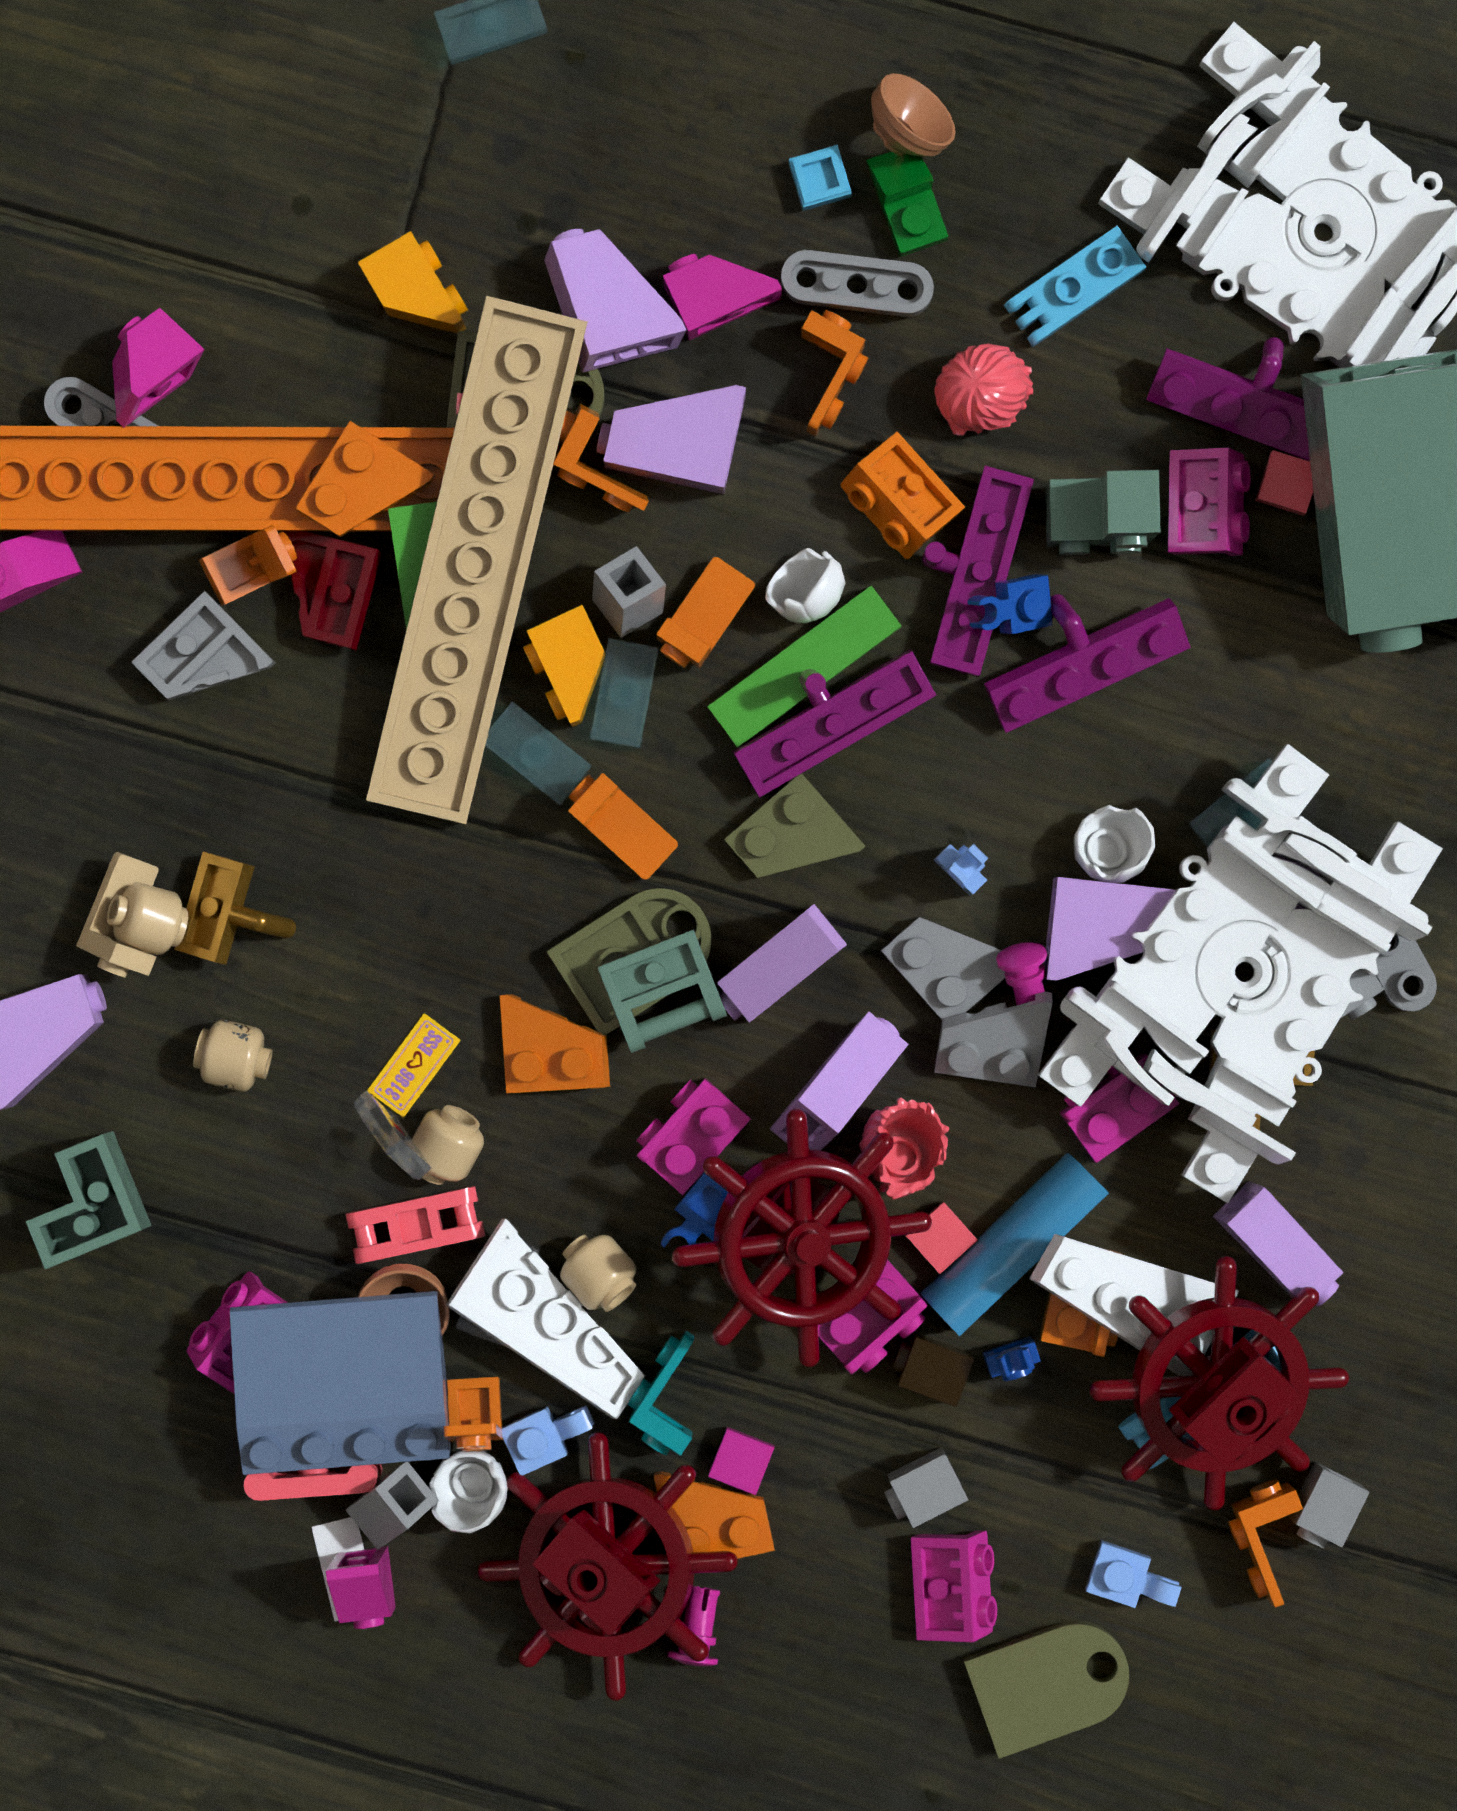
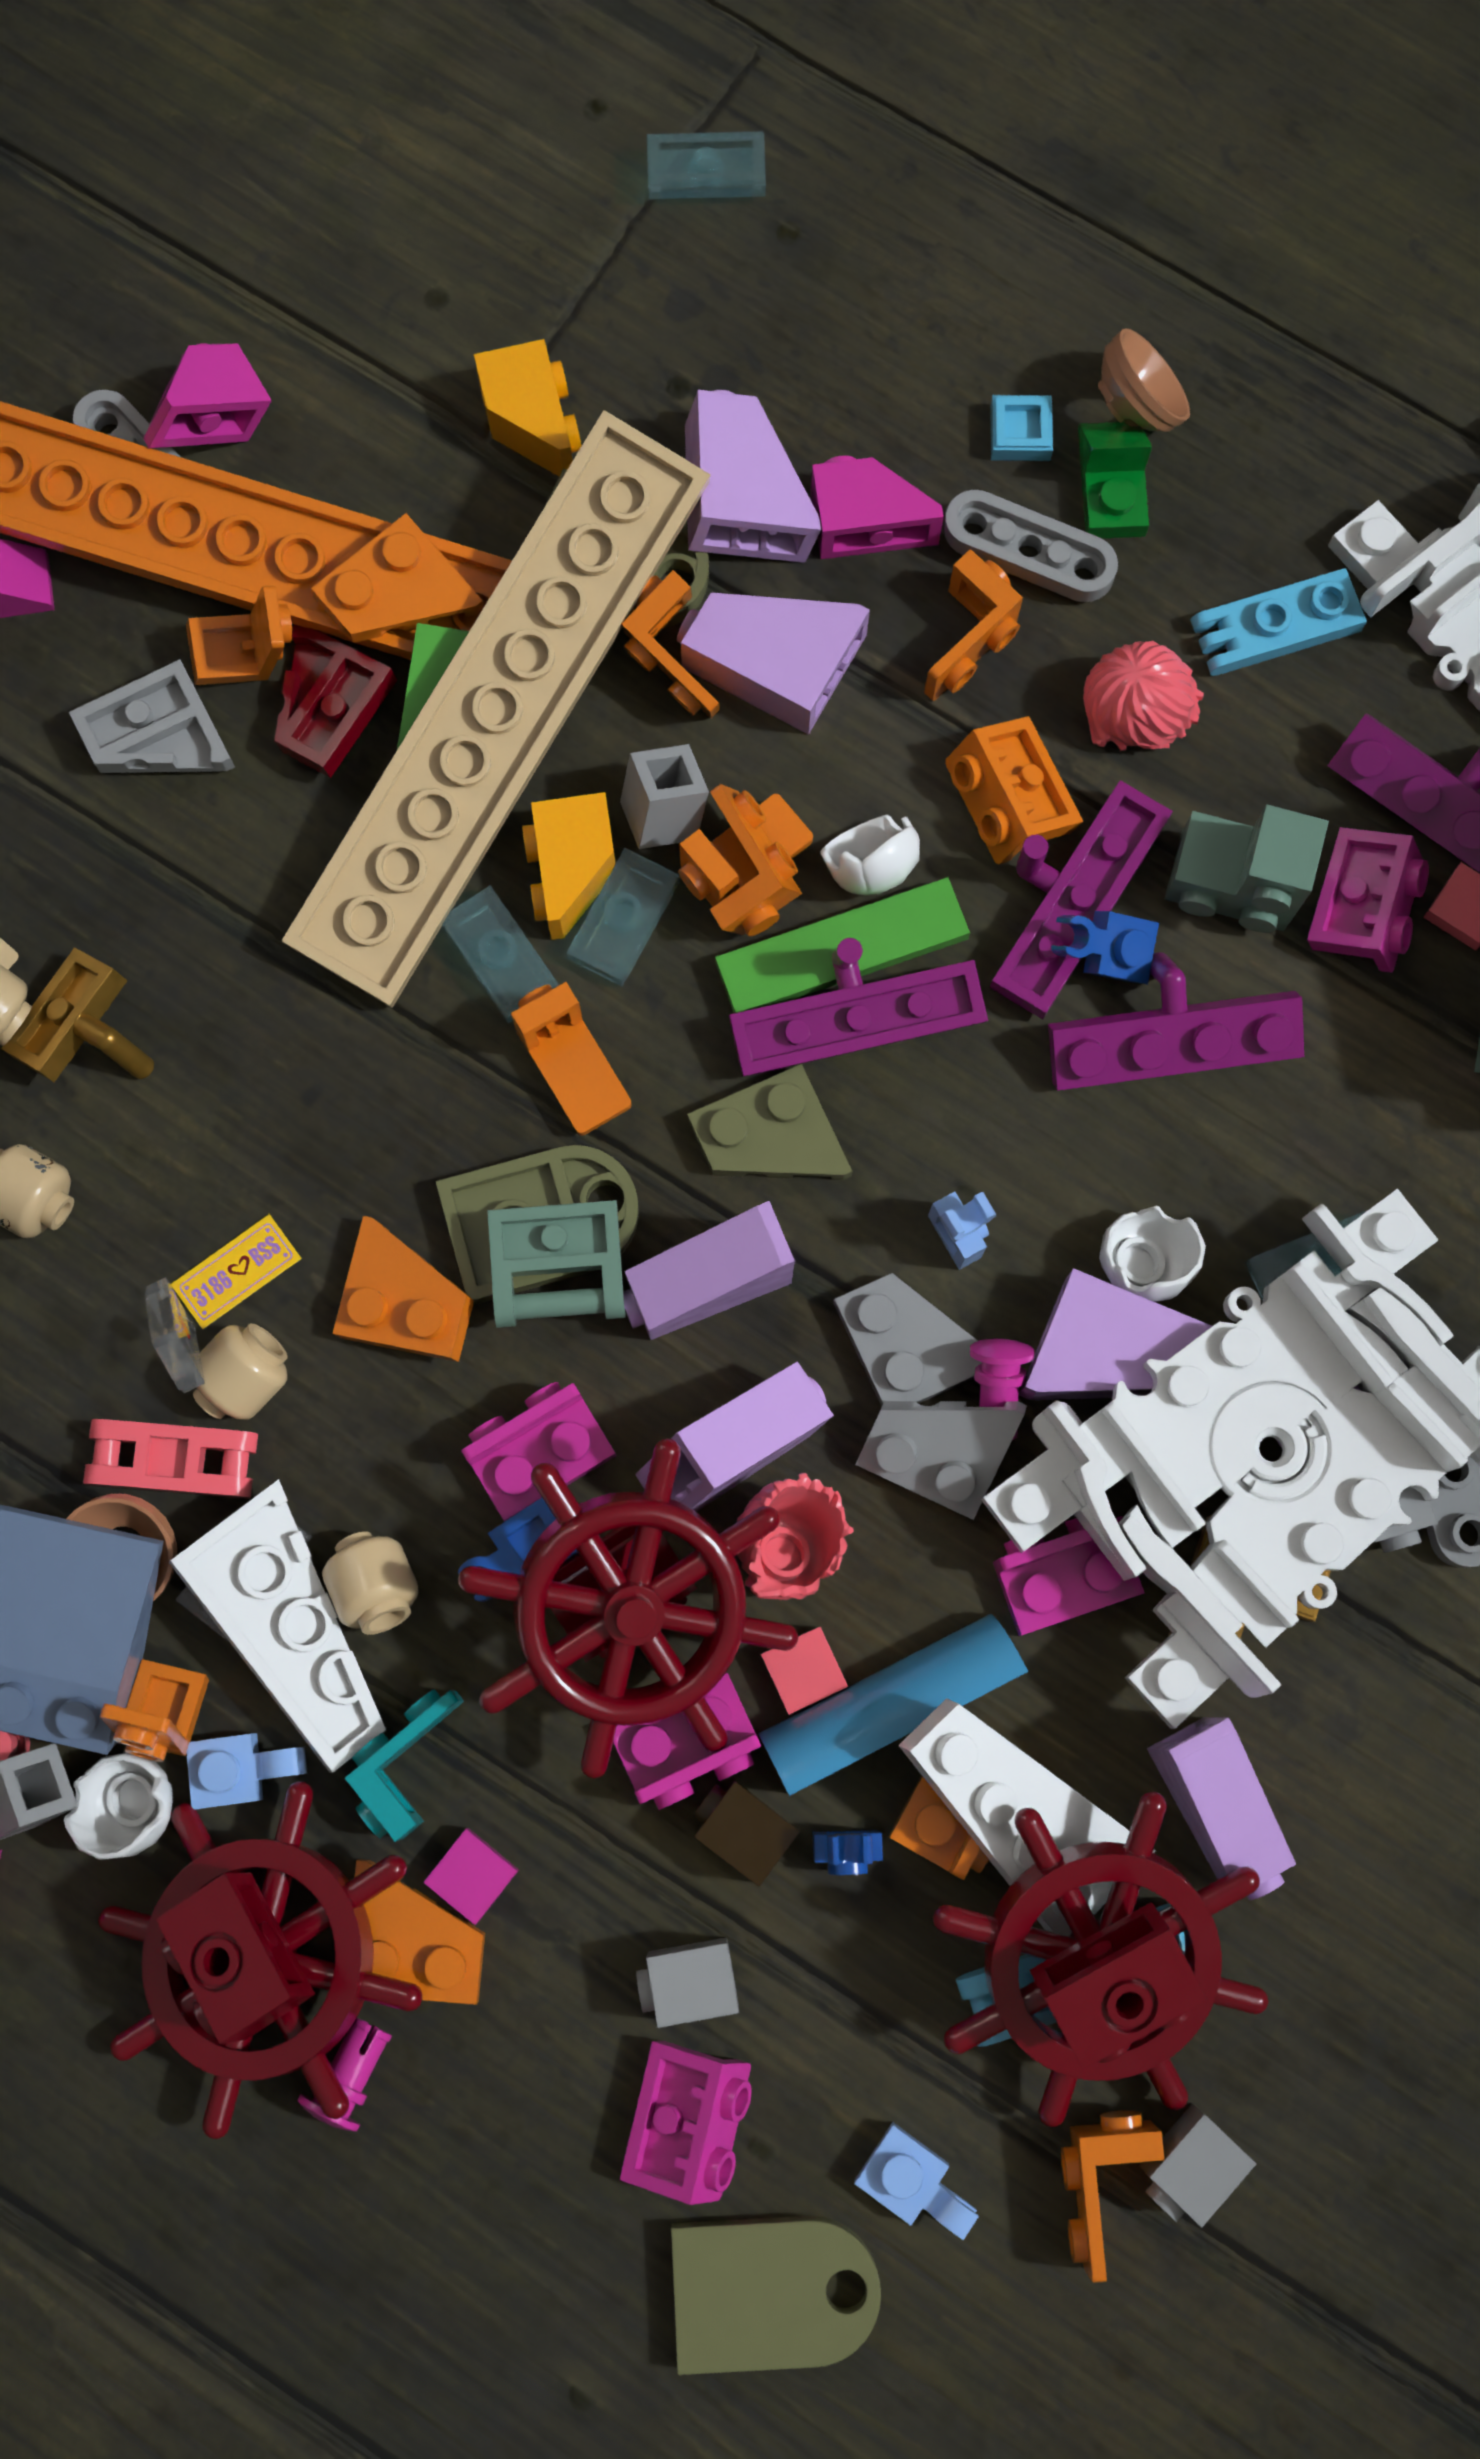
camera: 15 degrees right, 10 degrees down
none -> orange bracket [710,784,802,936]

